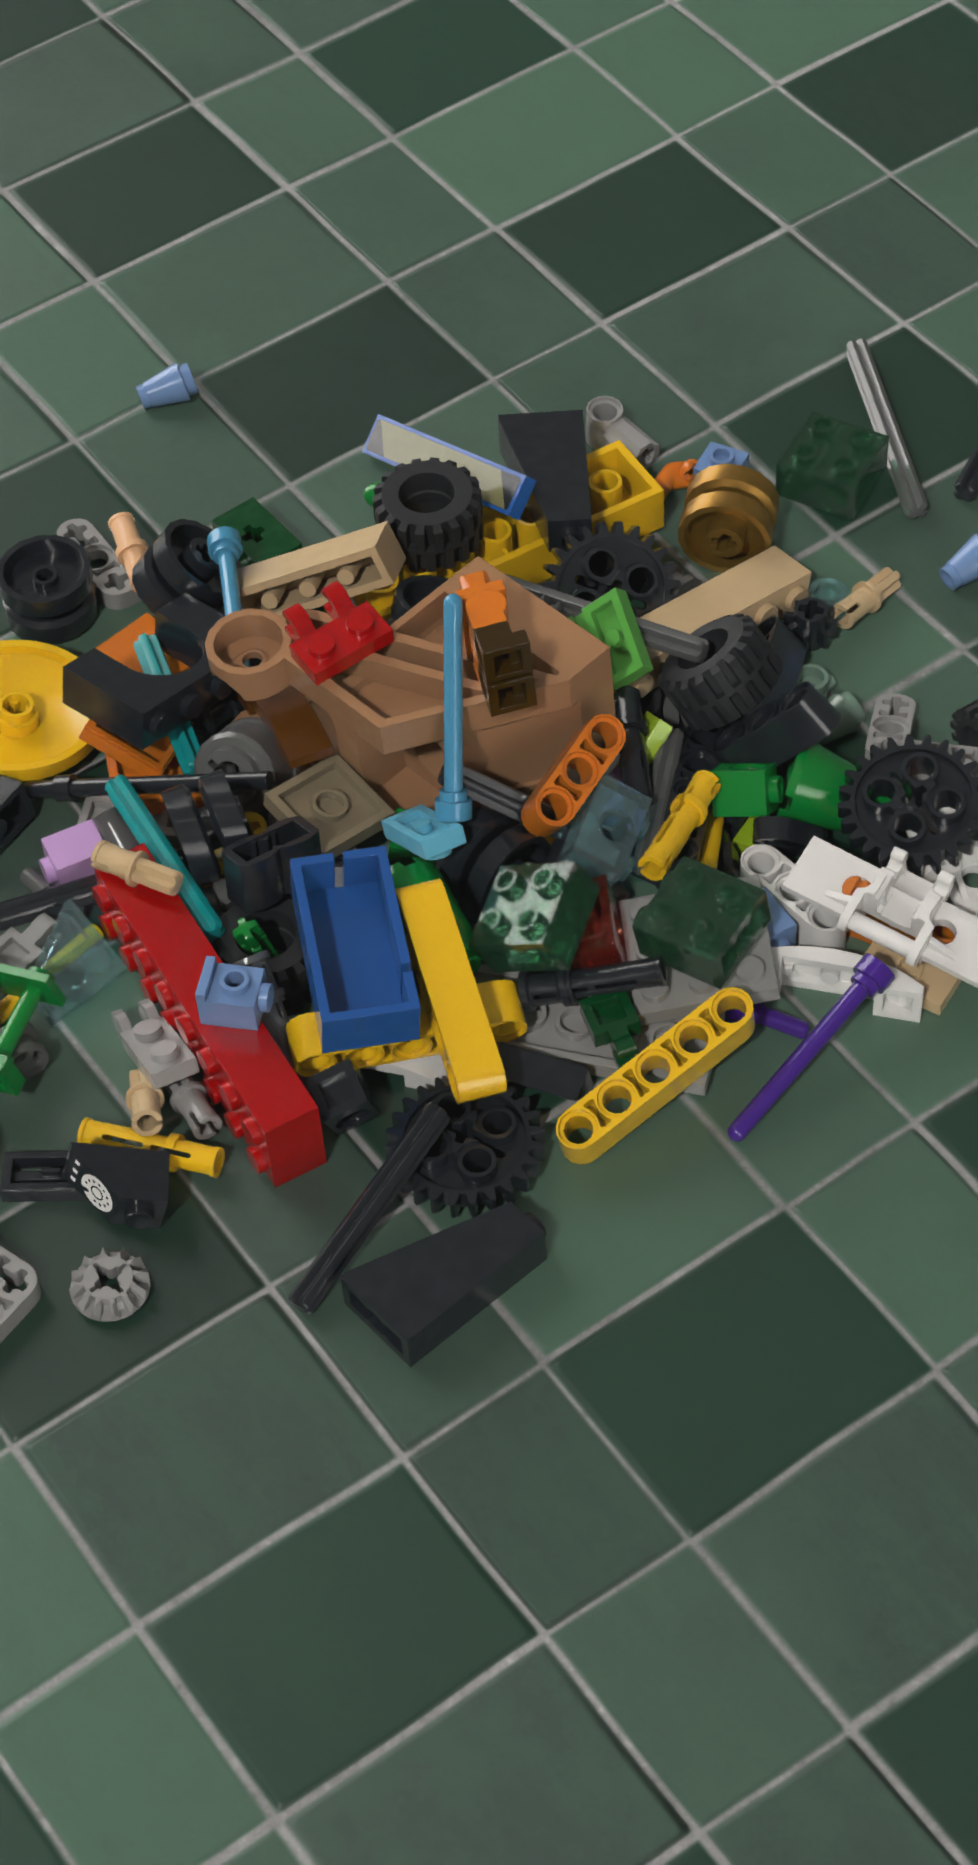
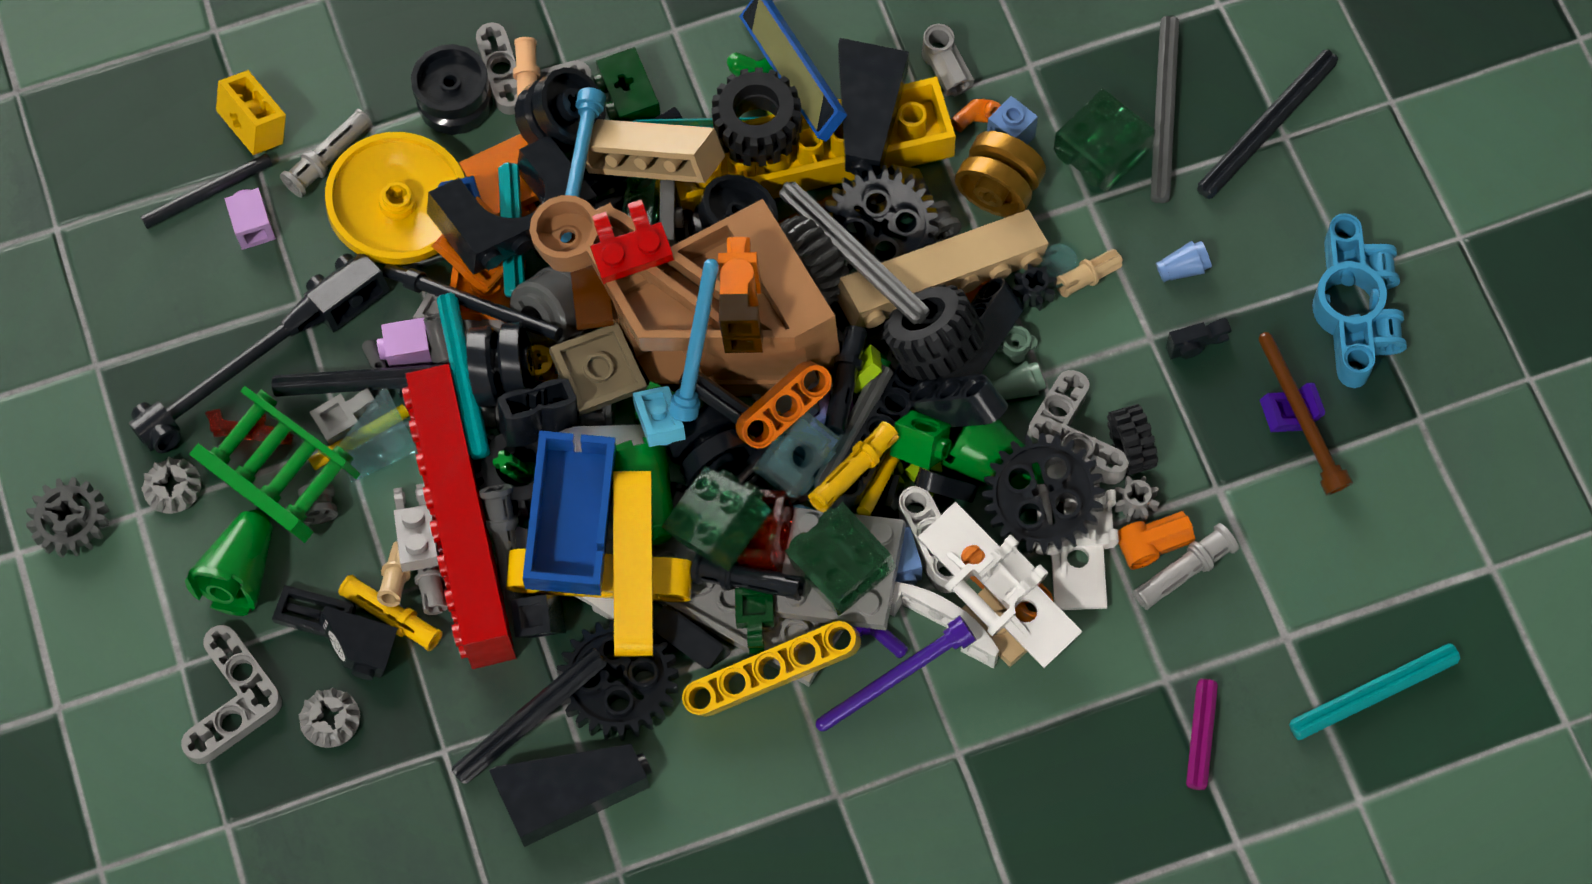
camera: 15 degrees right, 15 degrees up
tan axle [91,840,184,896] -> none
medium blue brick [195,956,274,1031] -> none
bright green plate [569,587,654,691] -> none

